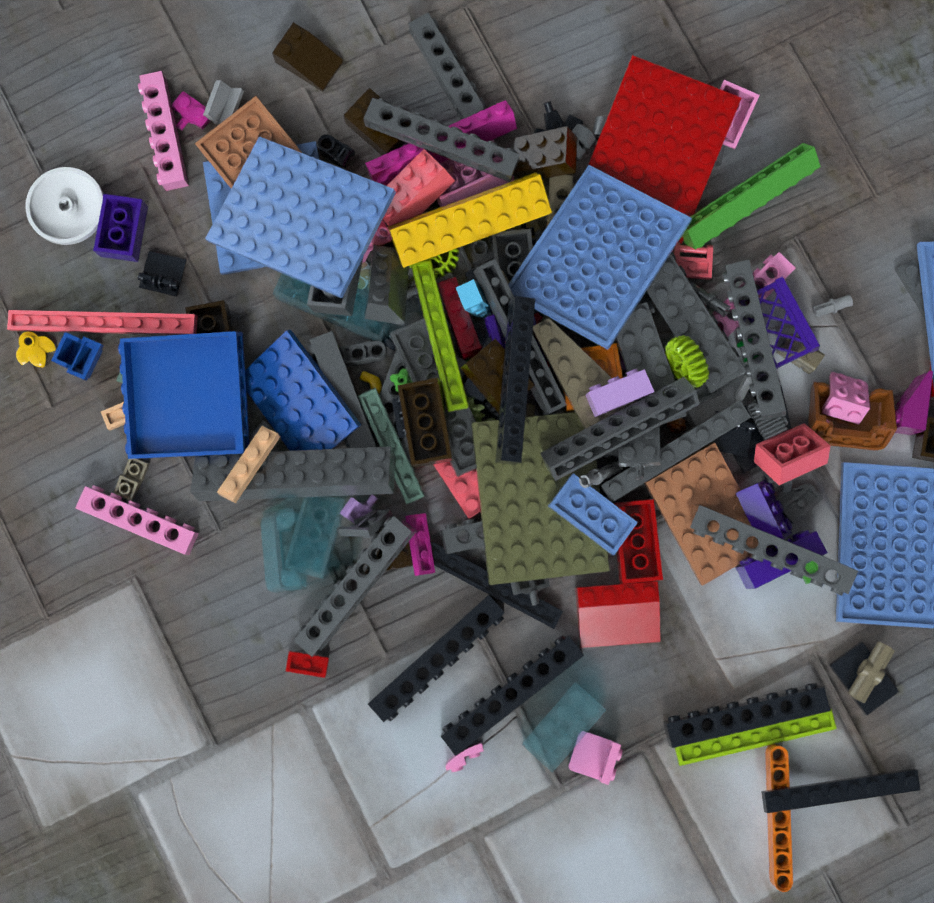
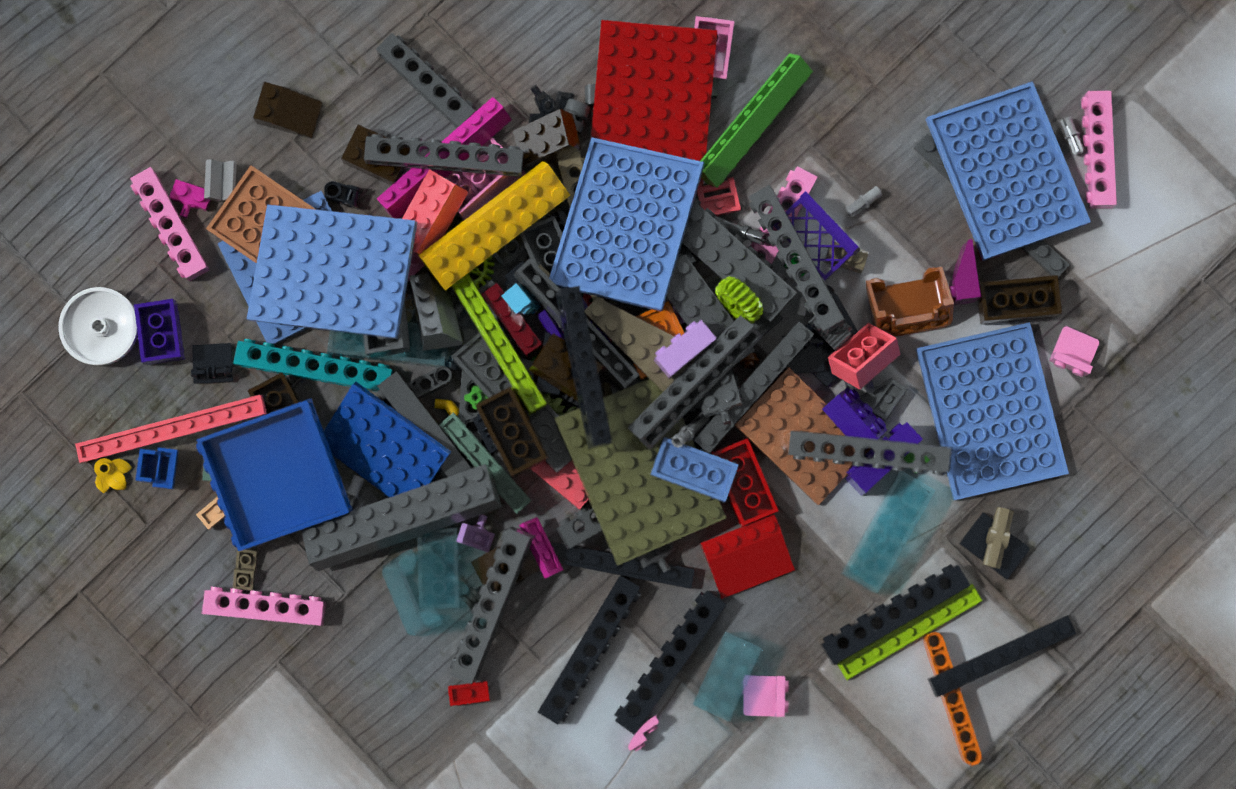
camera: 20 degrees left, 0 degrees up
light nougat plate [217,426,280,503] -> none
dark grey wing [338,509,393,538] -> none
bright pink bracket [822,372,870,424] -> none
none -> teal brick [233,339,394,392]
none -> clear light blue brick [840,471,936,594]

